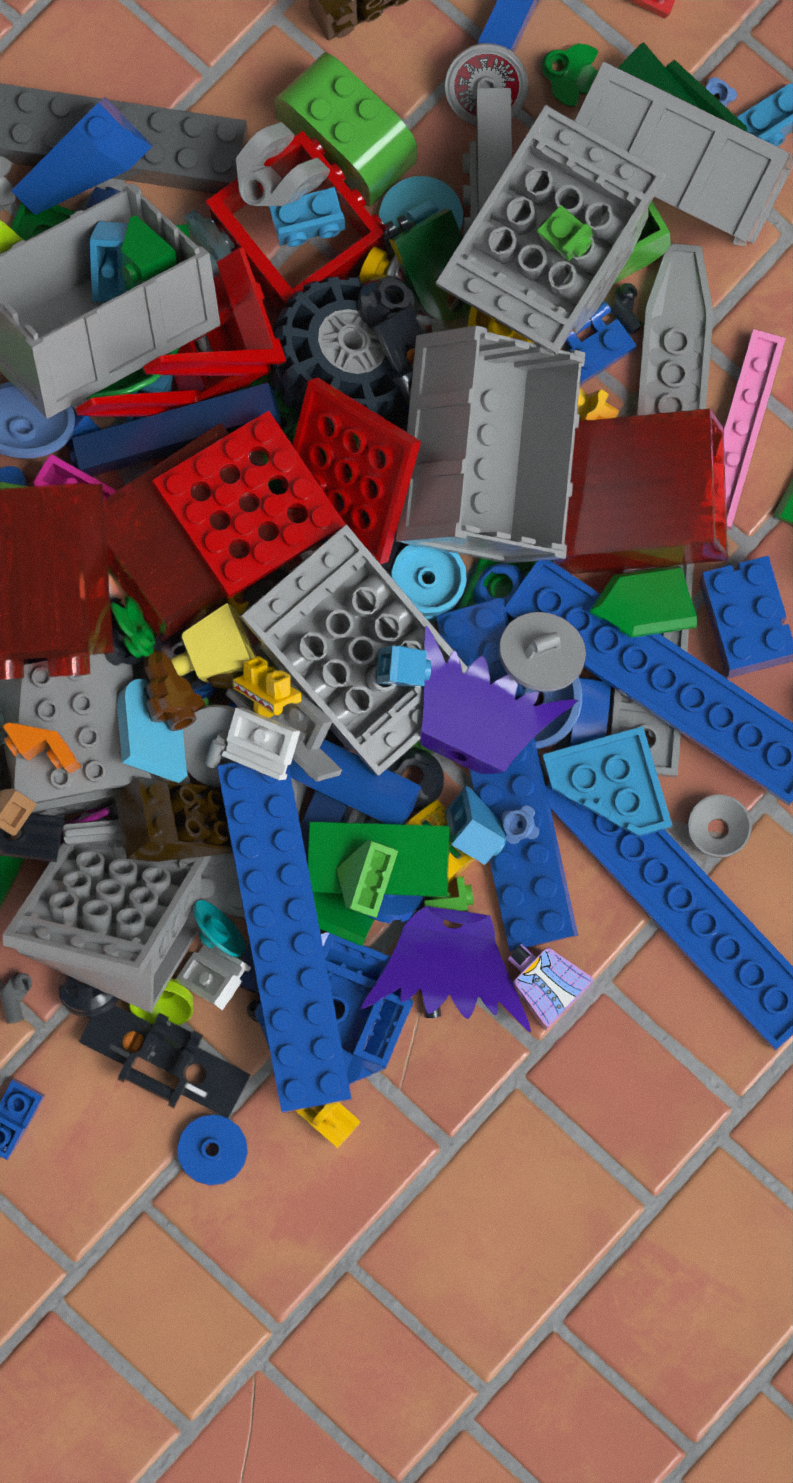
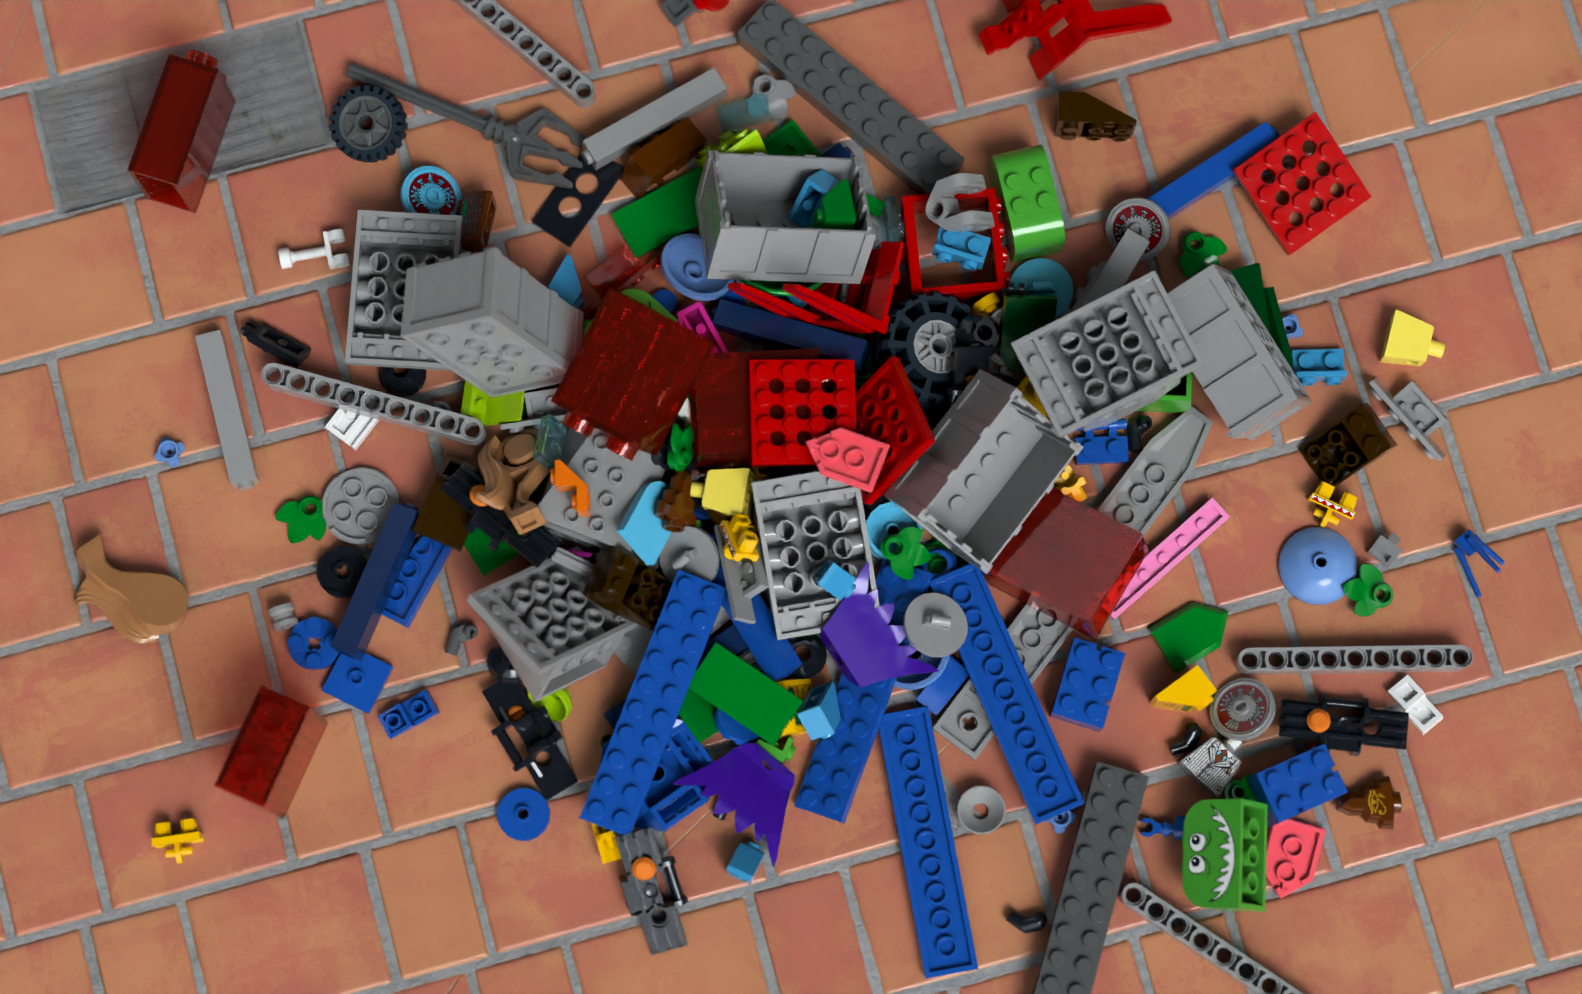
camera: 30 degrees right, 0 degrees up
blue wedge [11,97,153,215] -> none
white plate [176,941,251,1010] -> none
teal dish [193,900,246,957] -> none
white plate [222,707,300,780] -> none
bright green slope [336,840,398,918] -> none
medium blue plate [502,805,539,844] -> none
torso [508,944,594,1030] -> none
bright green bracket [537,205,593,261] -> none
dark azure plate [542,726,672,837] -> none
green tile [589,565,697,638] -> none
none -> black piece [615,826,688,955]
none -> dark azure slope [726,841,764,885]
none -> coral tile [806,427,890,493]
none -> green plate [880,527,932,580]

